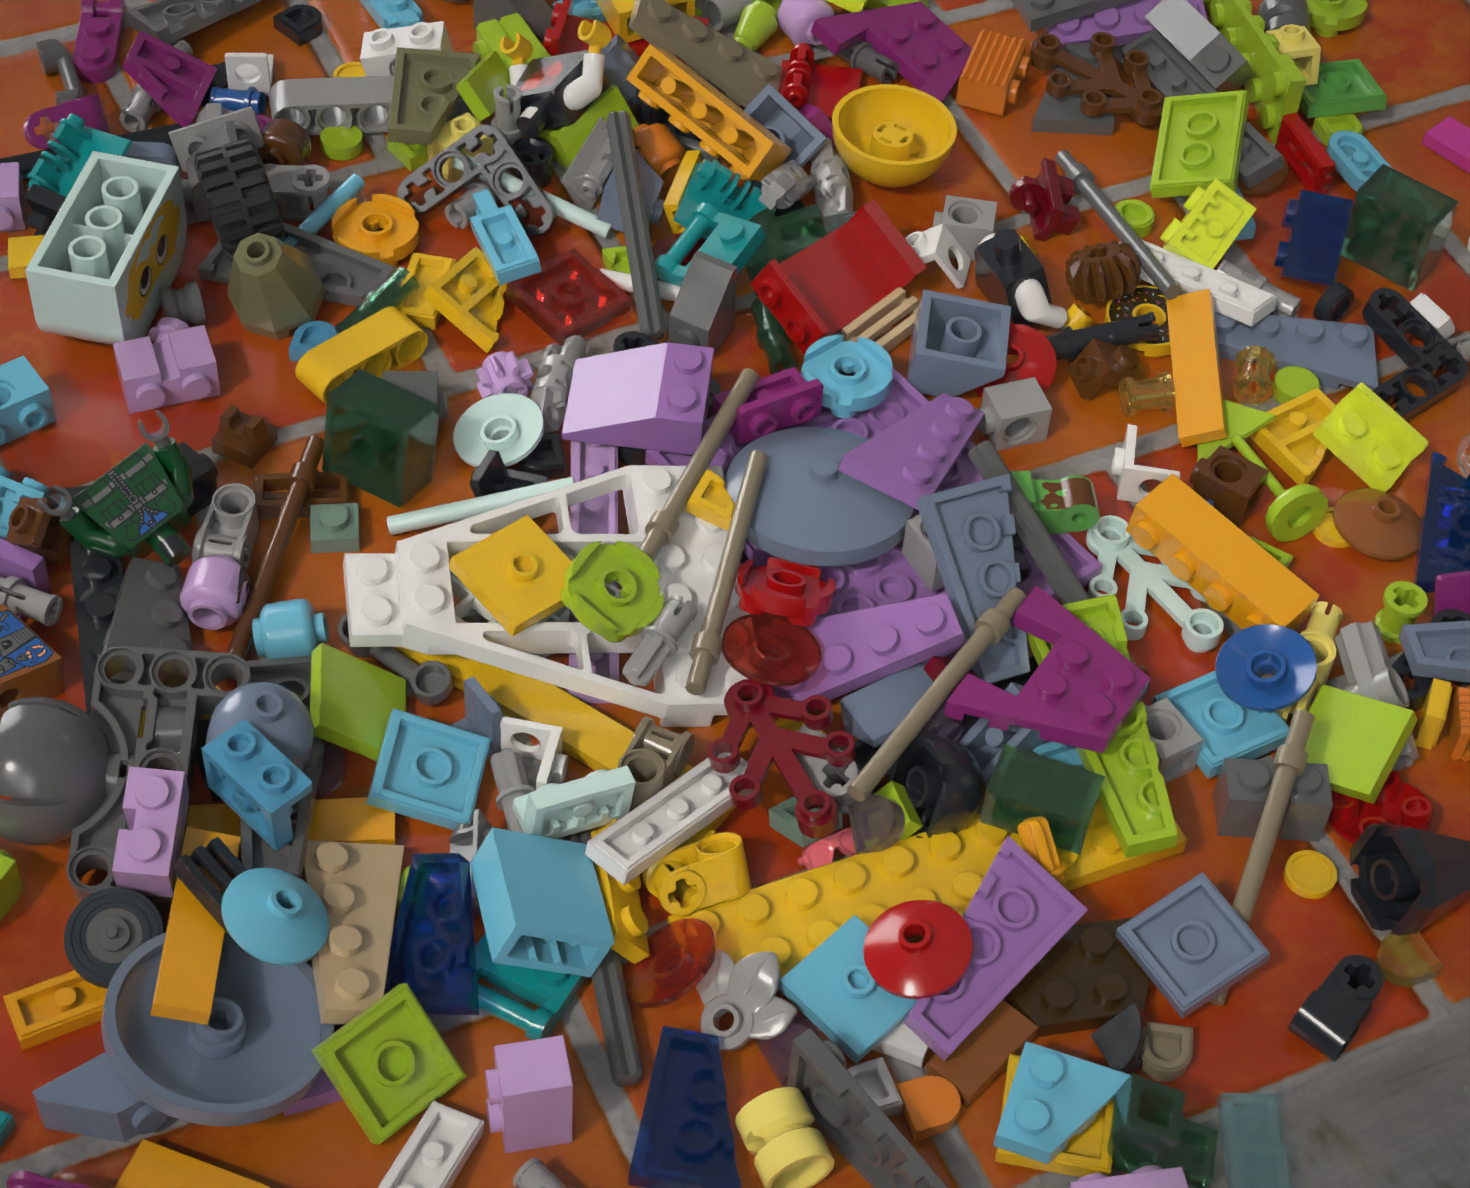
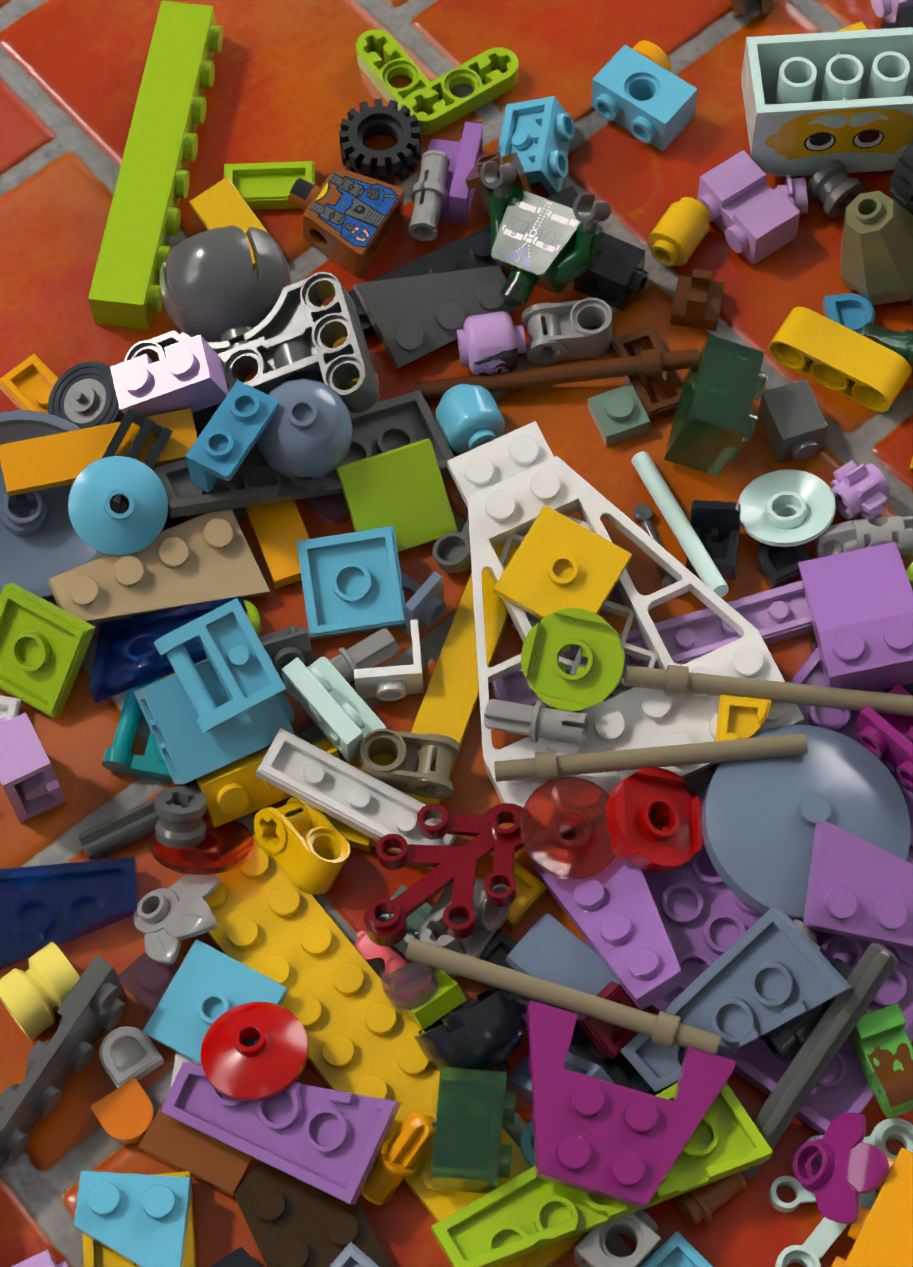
camera: 80 degrees right, 15 degrees up
none -> medium azure plate [153,598,286,734]
none -> dark grey wheel [155,786,207,849]
none -> yellow brick [647,197,711,266]
none -> magenta plate [793,1113,889,1224]

